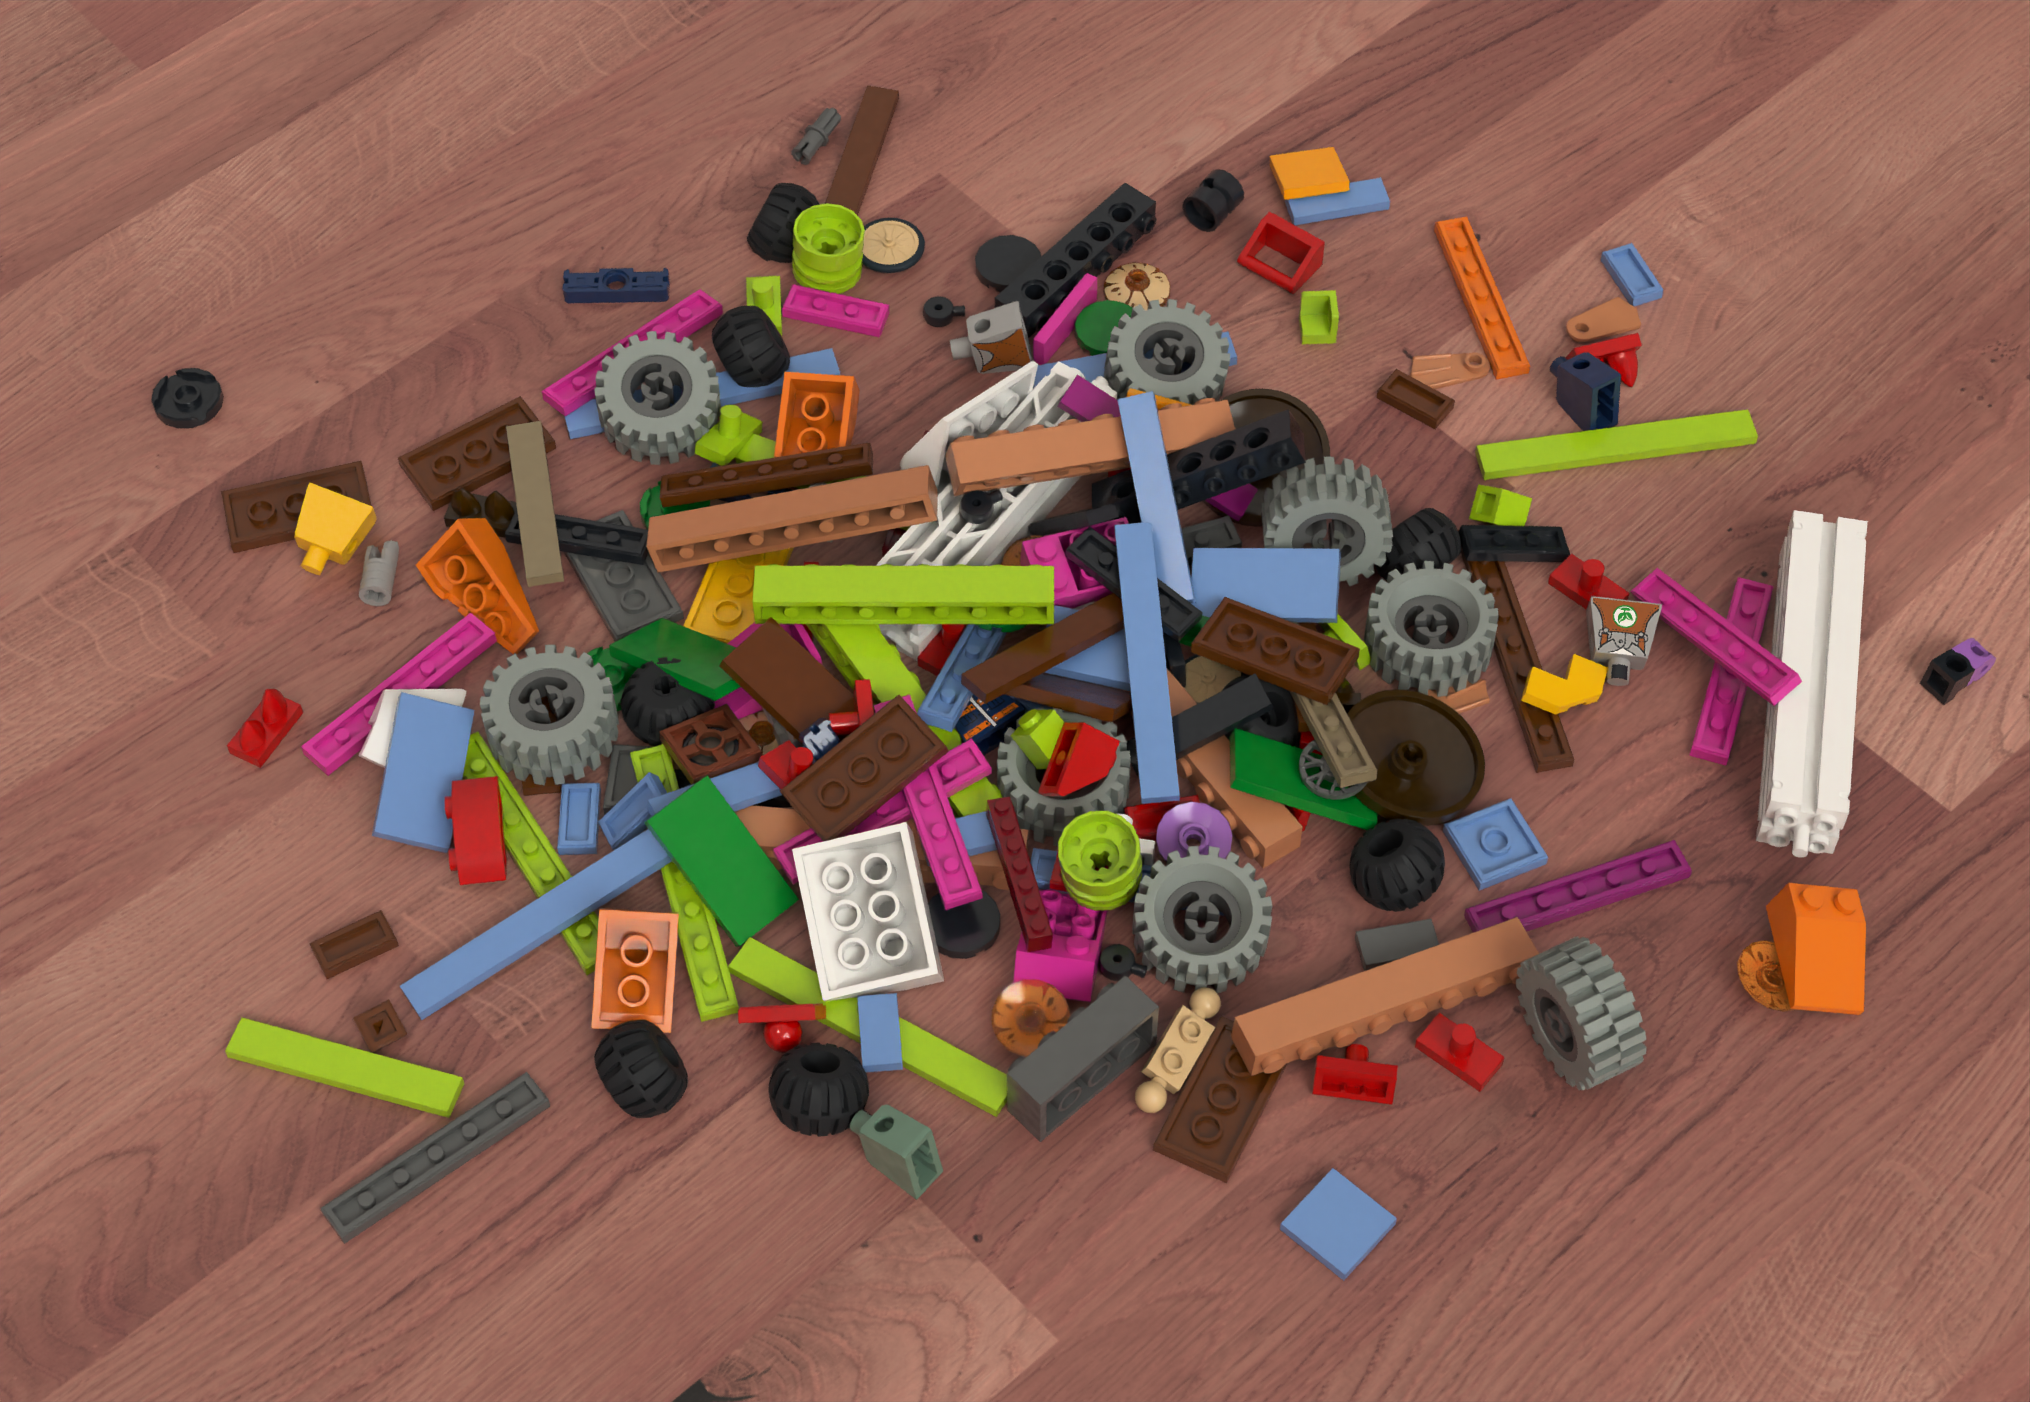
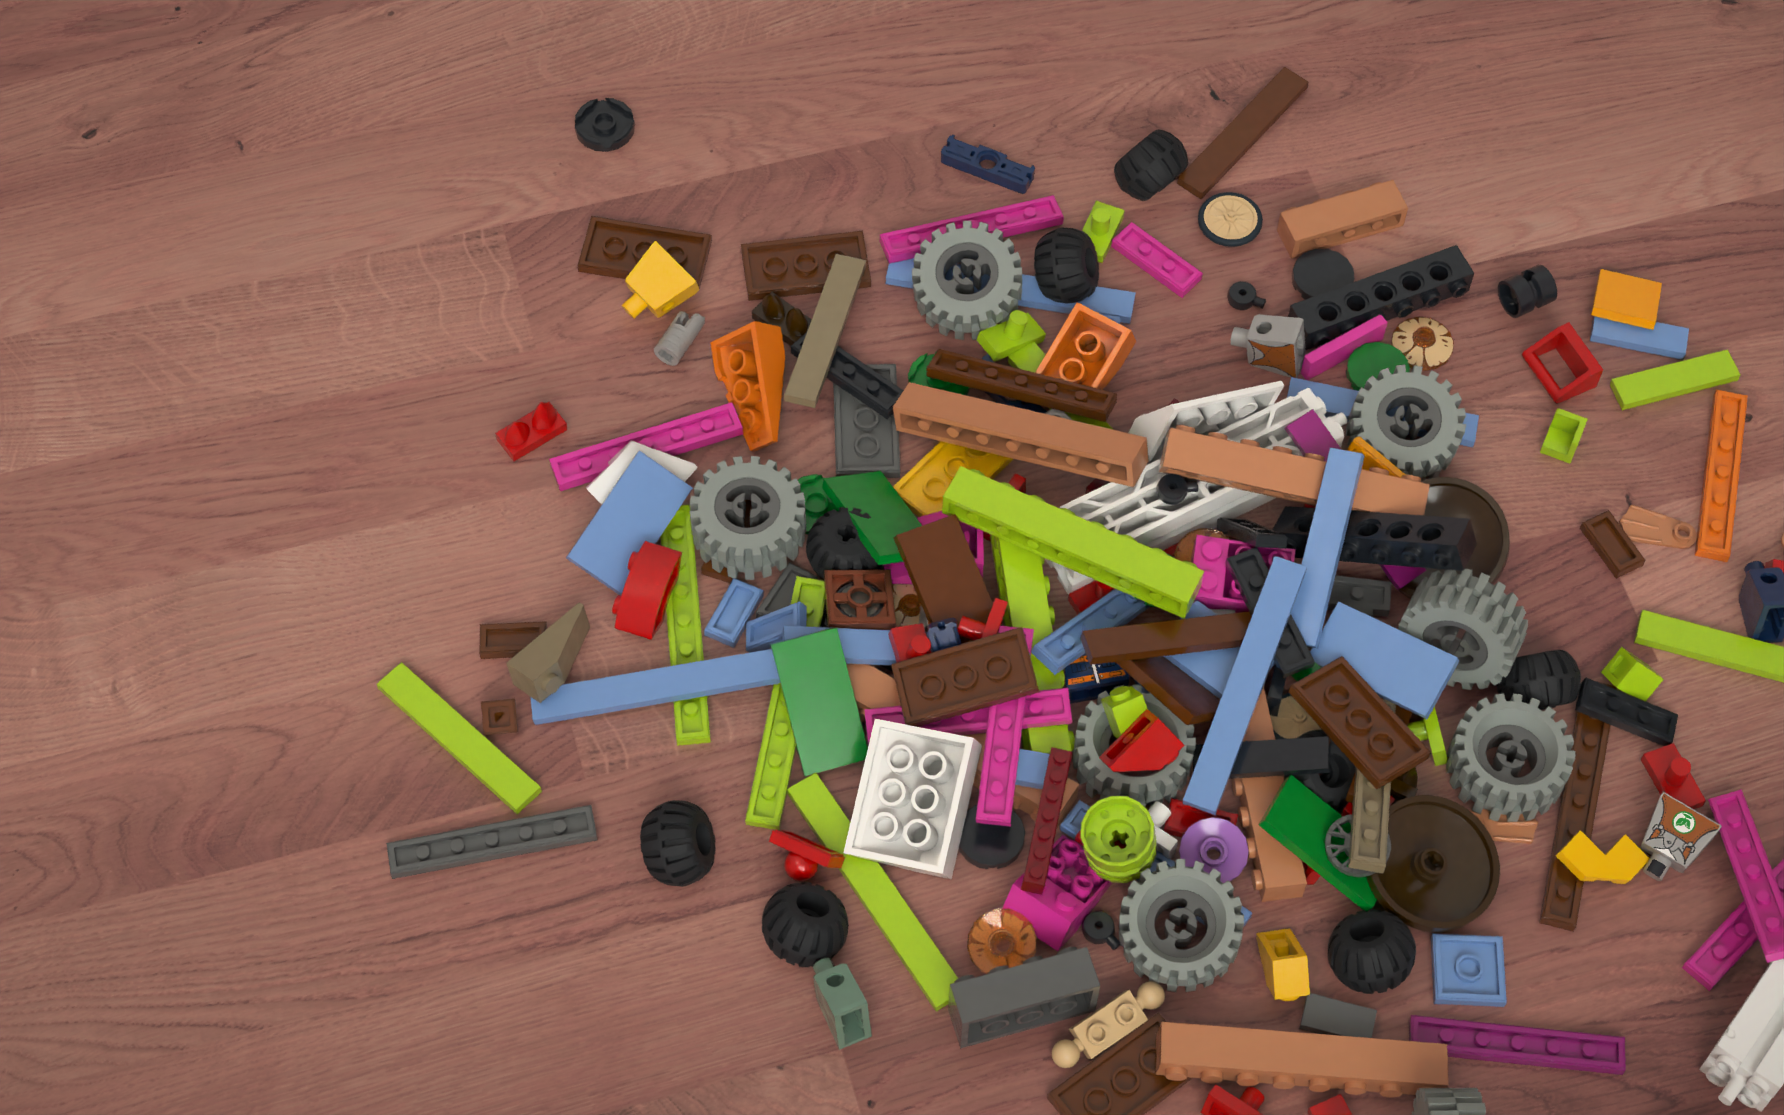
camera: 25 degrees right, 5 degrees up
orange slope [591,908,679,1033] -> none
dark grey axle [791,108,841,165] -> none
lime wheel [792,203,865,294] -> none
medium blue tile [857,993,903,1072] -> none
none -> dark tan slope [506,602,590,703]
none -> yellow slope [1256,928,1310,1001]
none -> nougat brick [1277,180,1408,259]
none -> lime tile [1610,349,1741,410]

